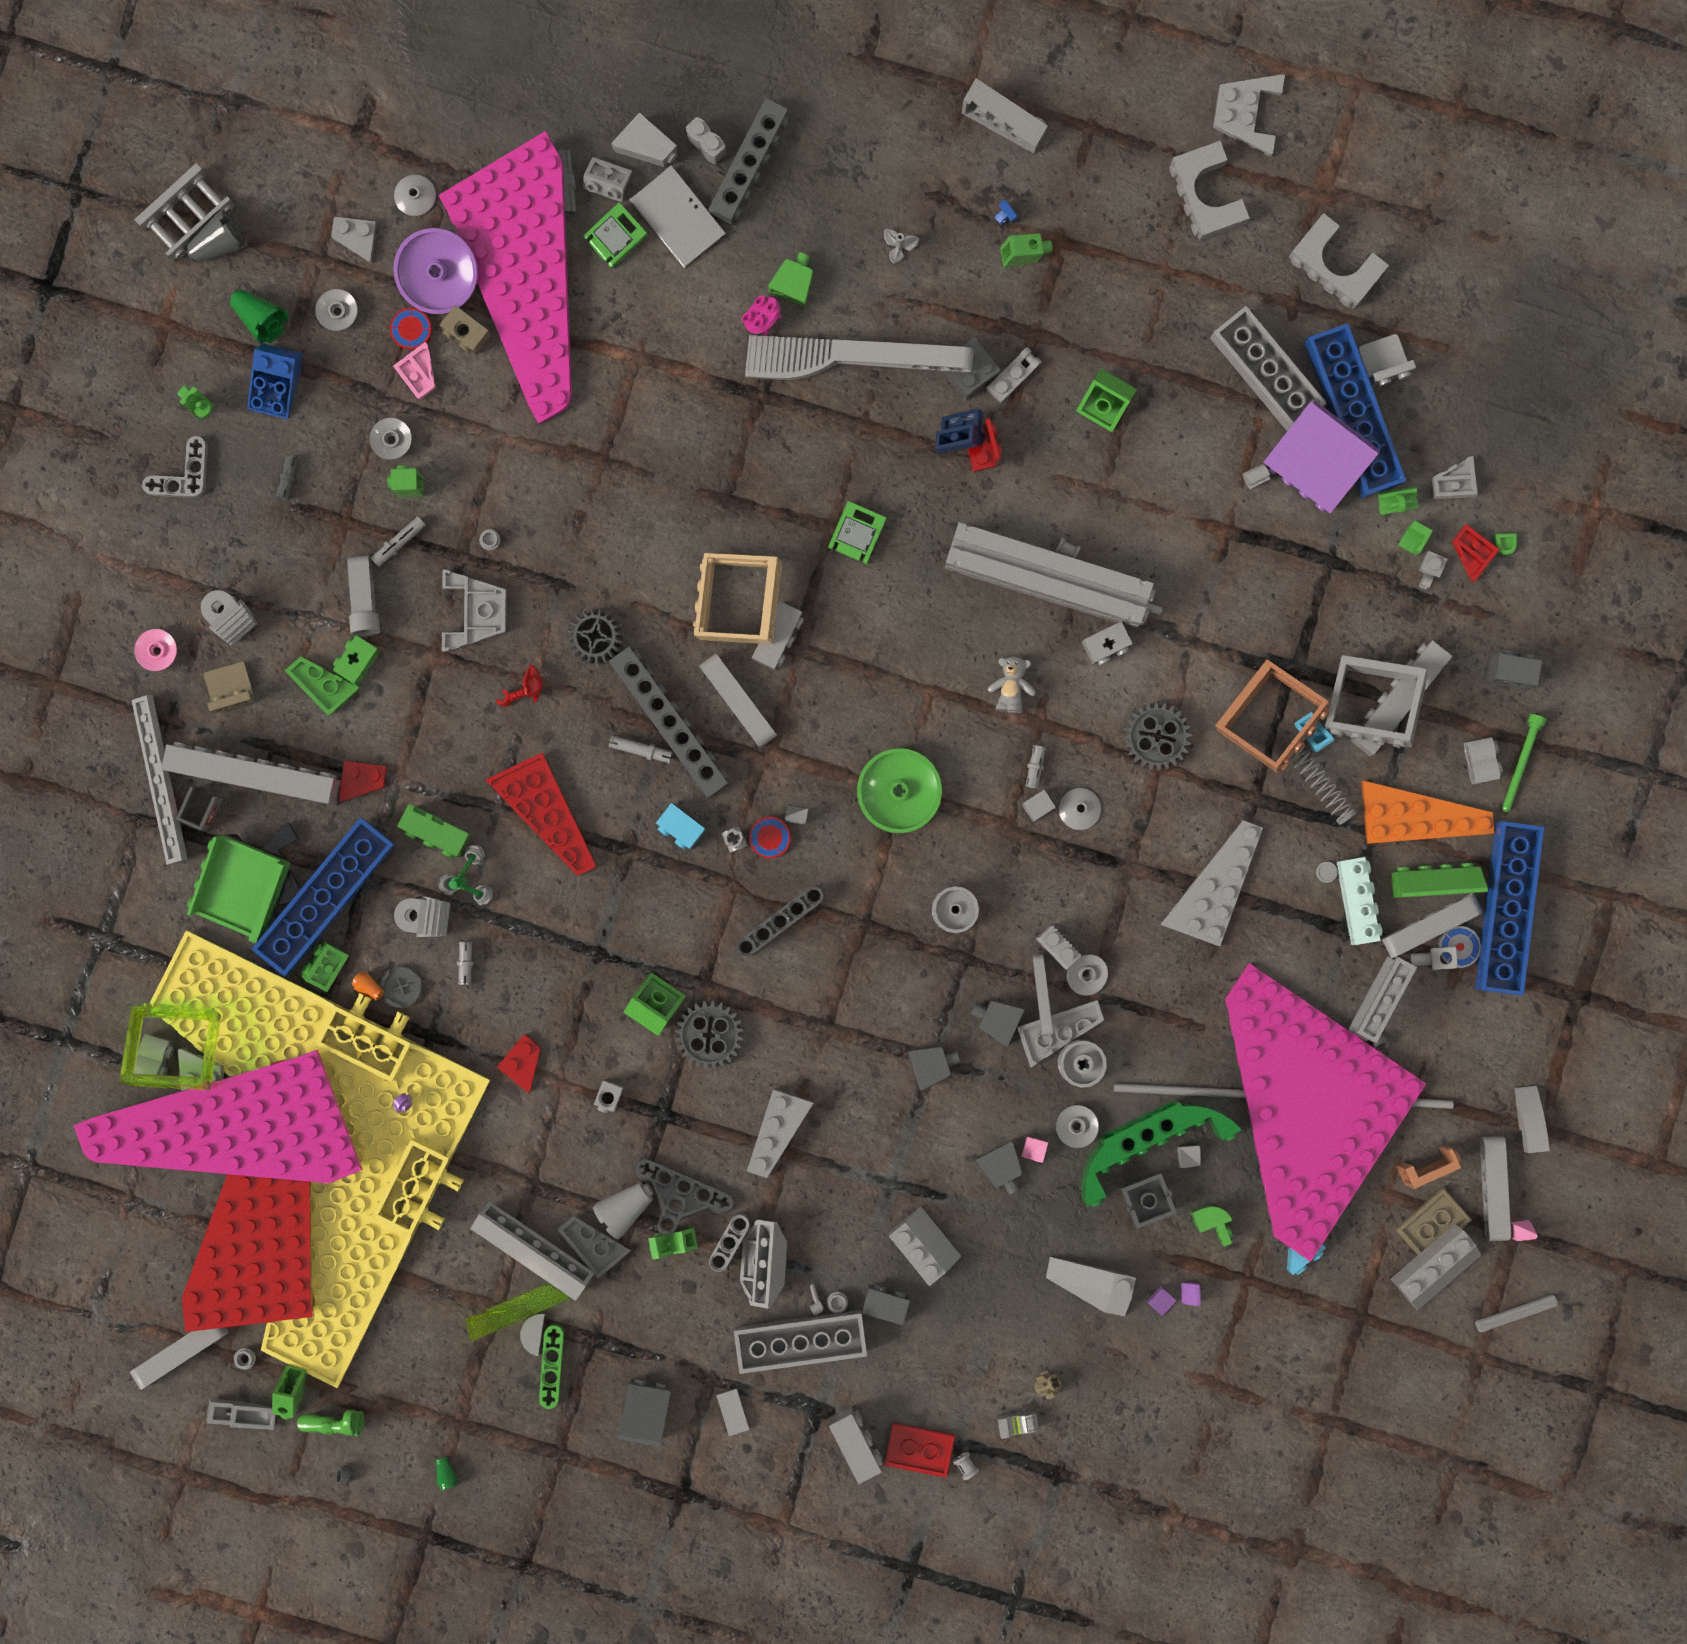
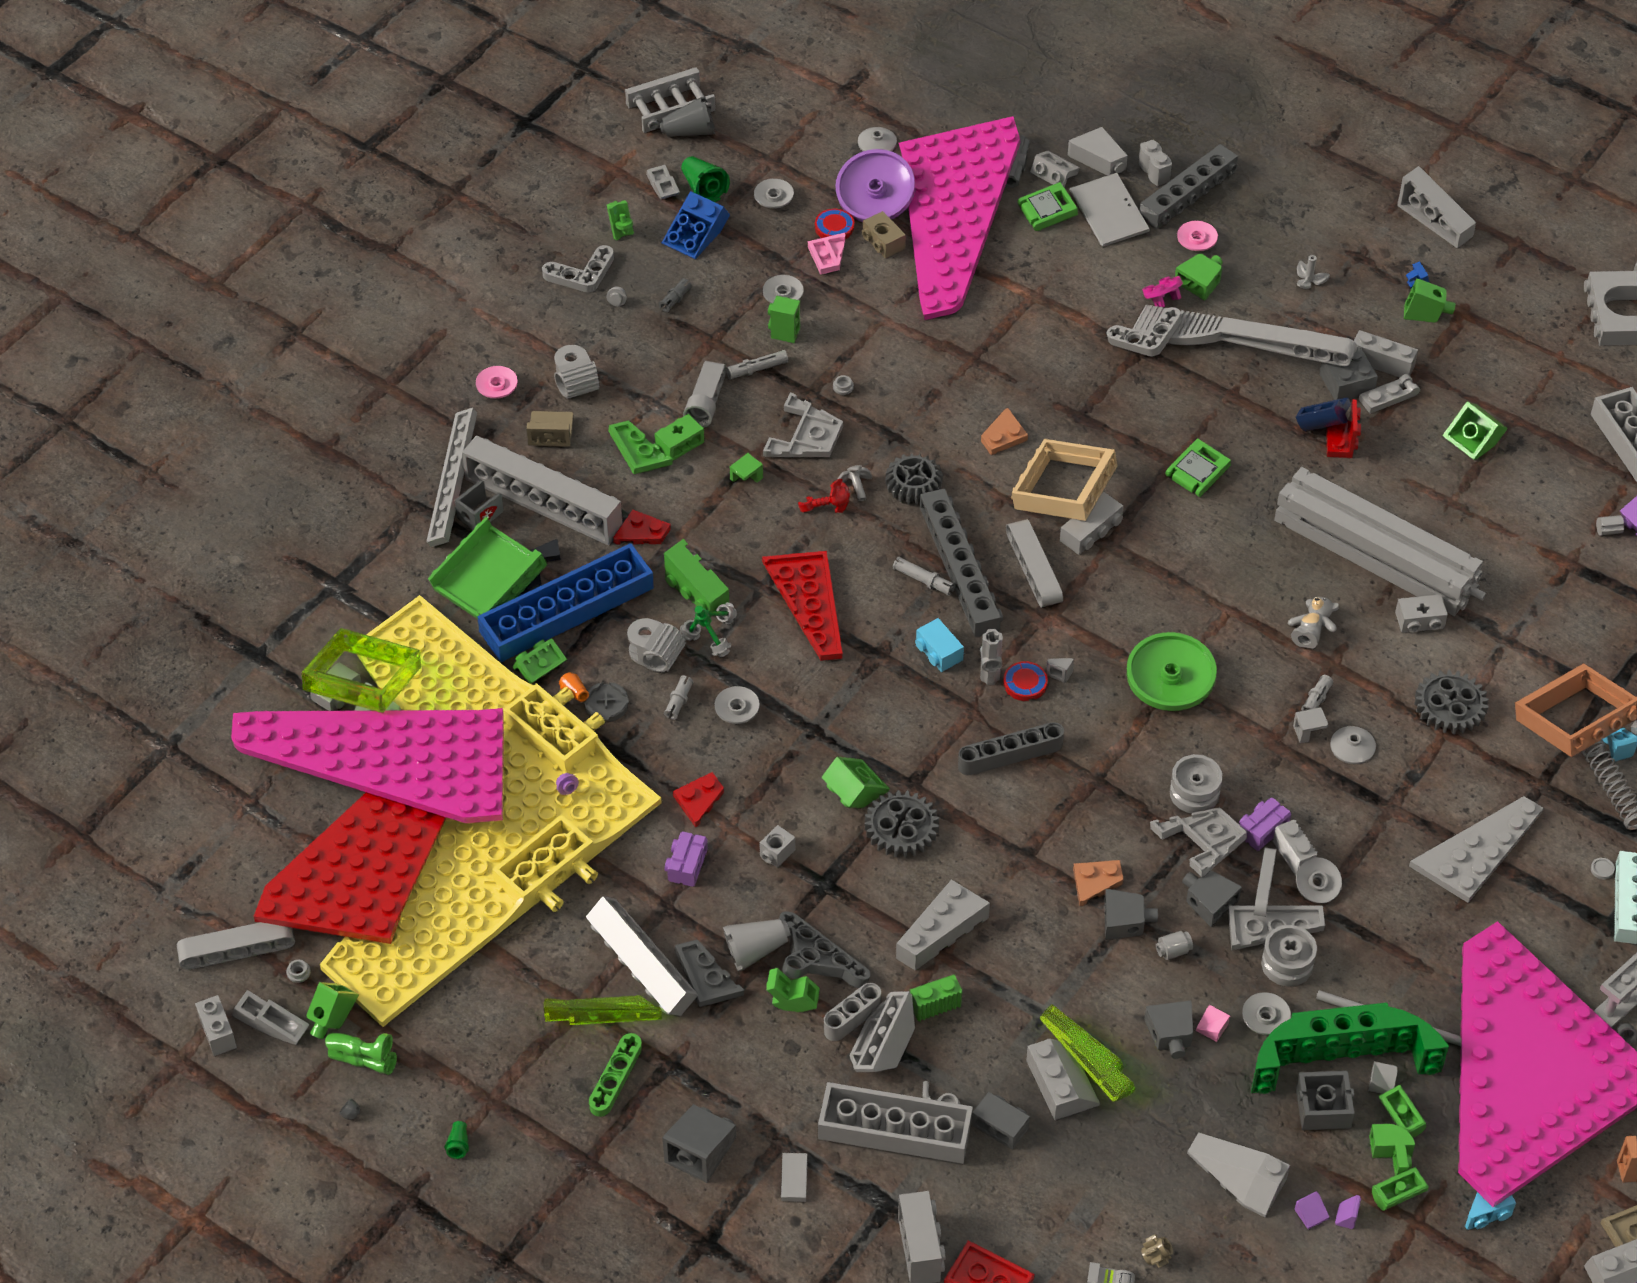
camera: 20 degrees right, 35 degrees down
light grey wing [331,217,377,263] -> none
light grey tile [520,1313,545,1356] -> none
none -> light grey brick [195,995,237,1056]
none -> light grey plate [606,287,627,307]
none -> light grey slope [646,165,680,200]
none -> medium lavender brick [664,831,708,887]
none -> light grey dish [715,686,759,724]
none -> bright green panel [730,453,763,482]
none -> light grey plant [837,465,872,501]
none -> bright green brick [910,974,962,1022]
none -> nougat wing [981,408,1028,455]
none -> clear neon green wedge [1040,1004,1136,1102]
none -> nougat wing [1073,860,1123,906]
none -> light grey beam [1107,307,1182,356]
none -> light grey wing [1150,807,1247,877]
none -> light grey brick [1156,931,1193,960]
none -> bright pink dish [1177,221,1218,251]
none -> medium lavender brick [1239,798,1291,851]
none -> light grey brick [1354,330,1418,377]
none -> bright green brick [1372,1167,1429,1211]
none -> bright green brick [1379,1085,1426,1138]

